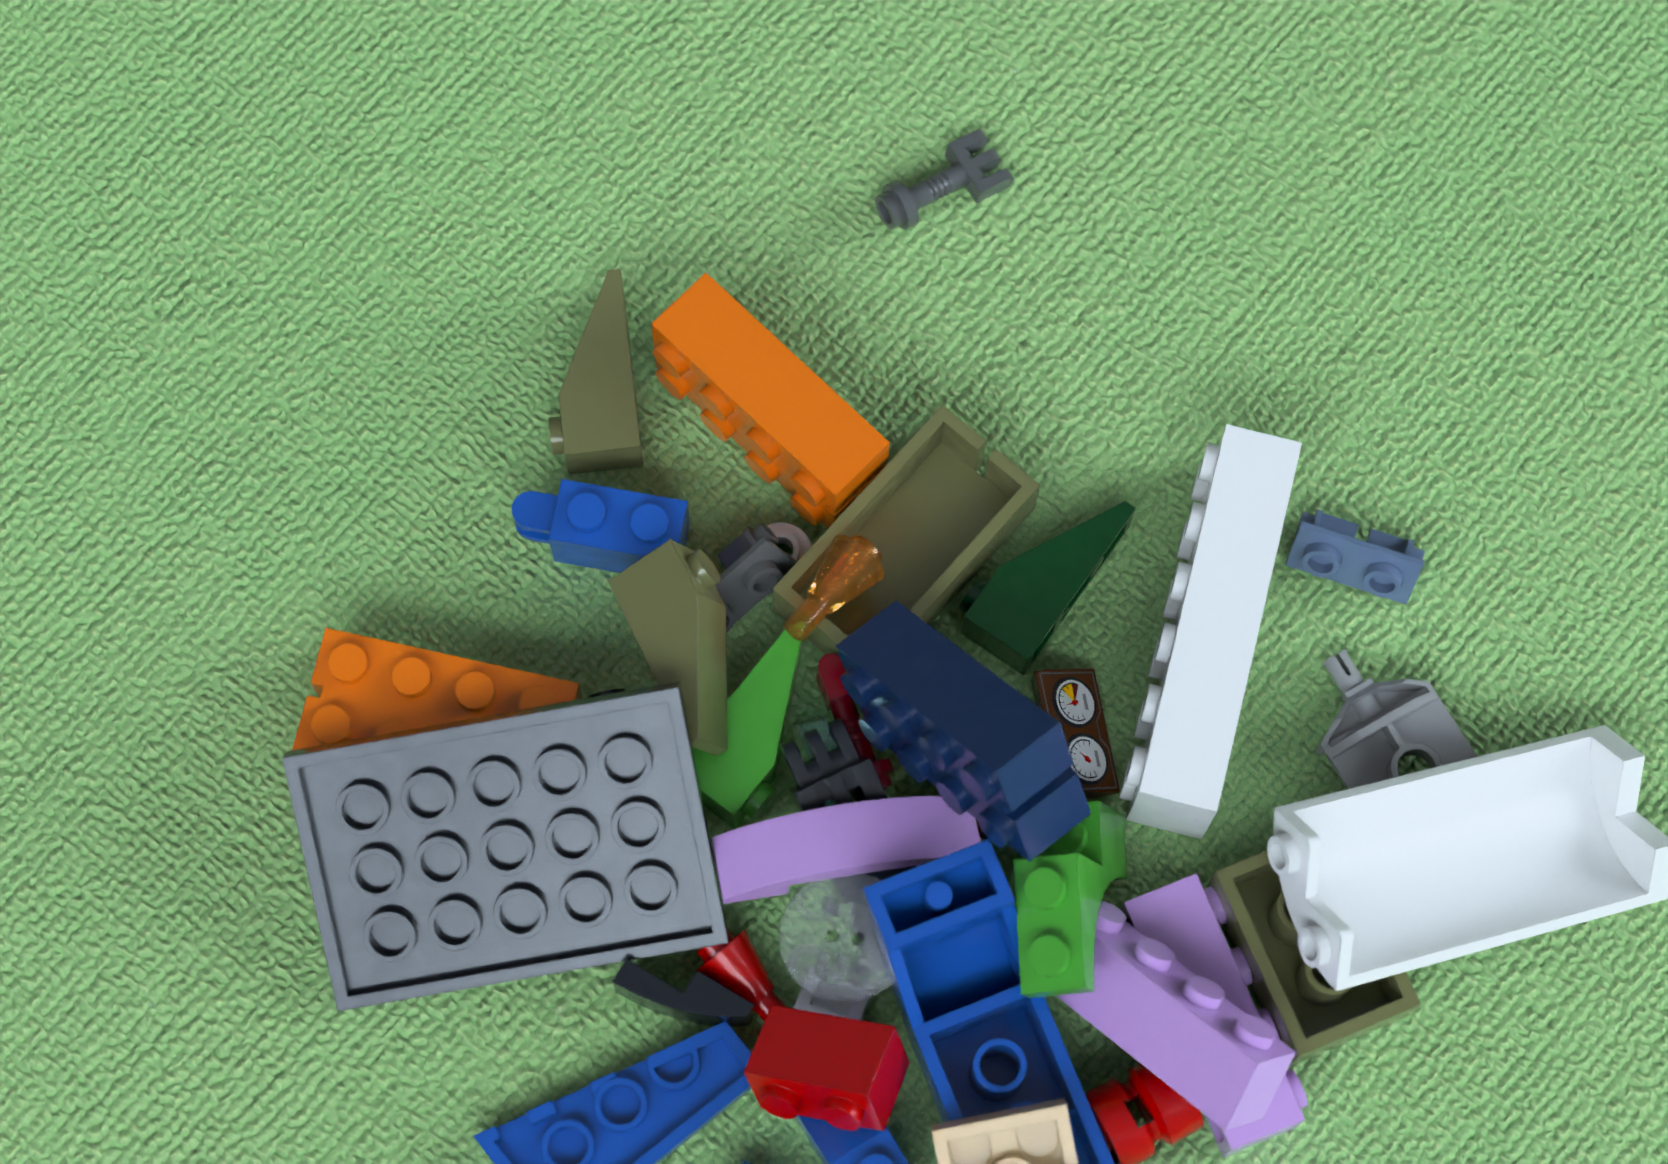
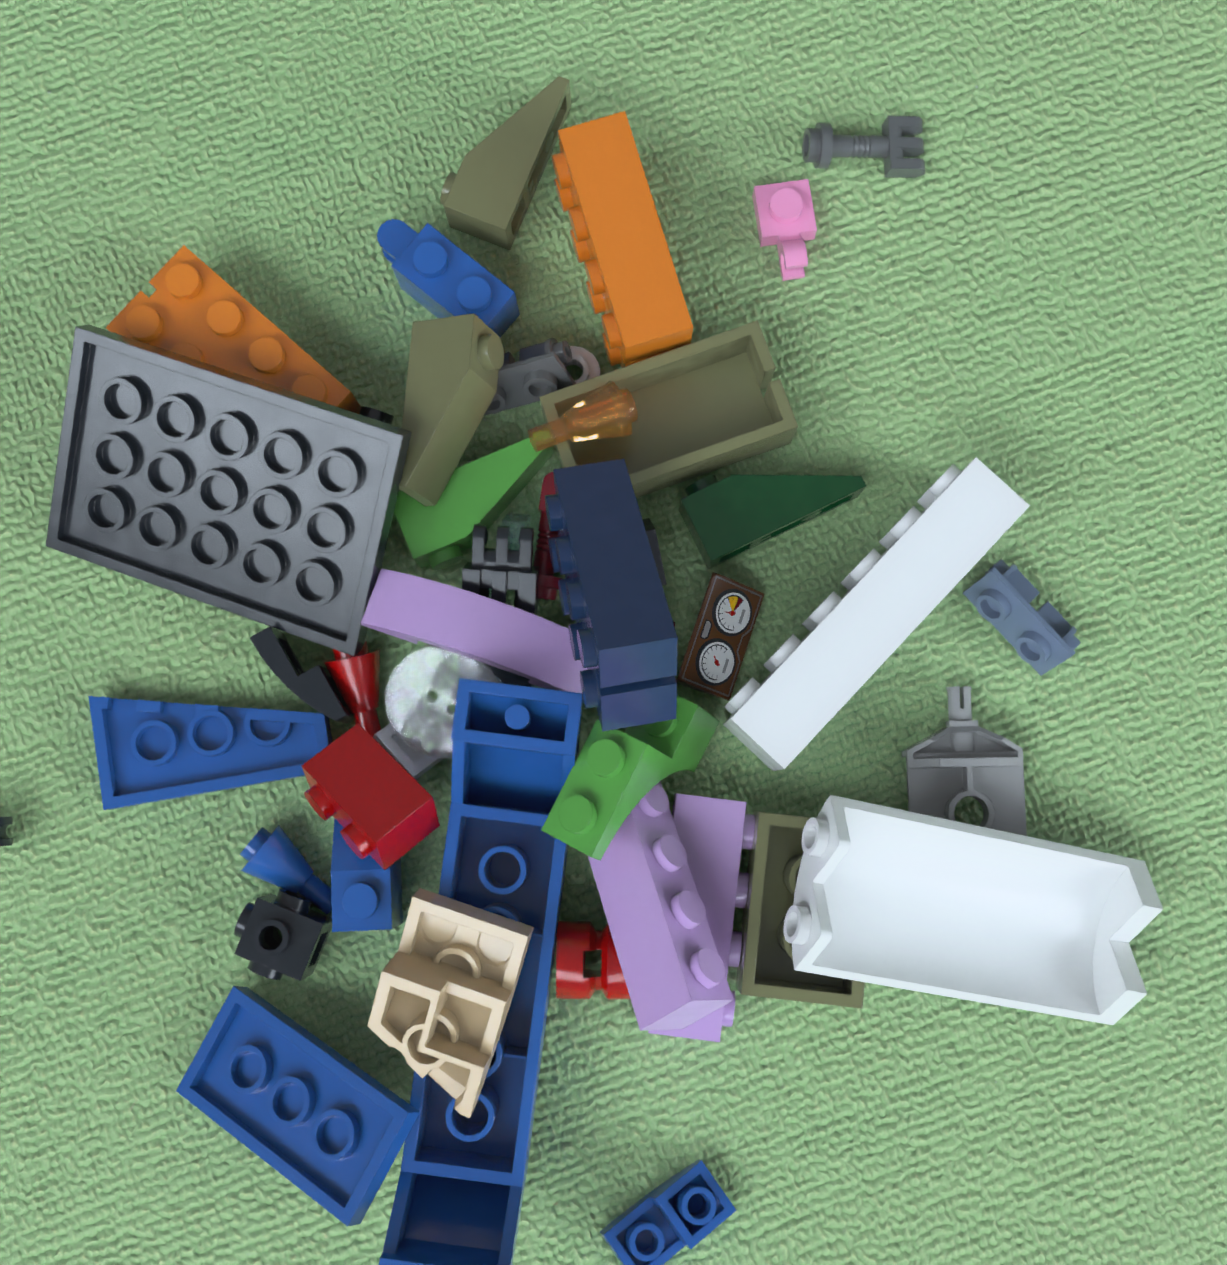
camera: 35 degrees right, 10 degrees up
none -> bright pink plate [752,179,817,281]

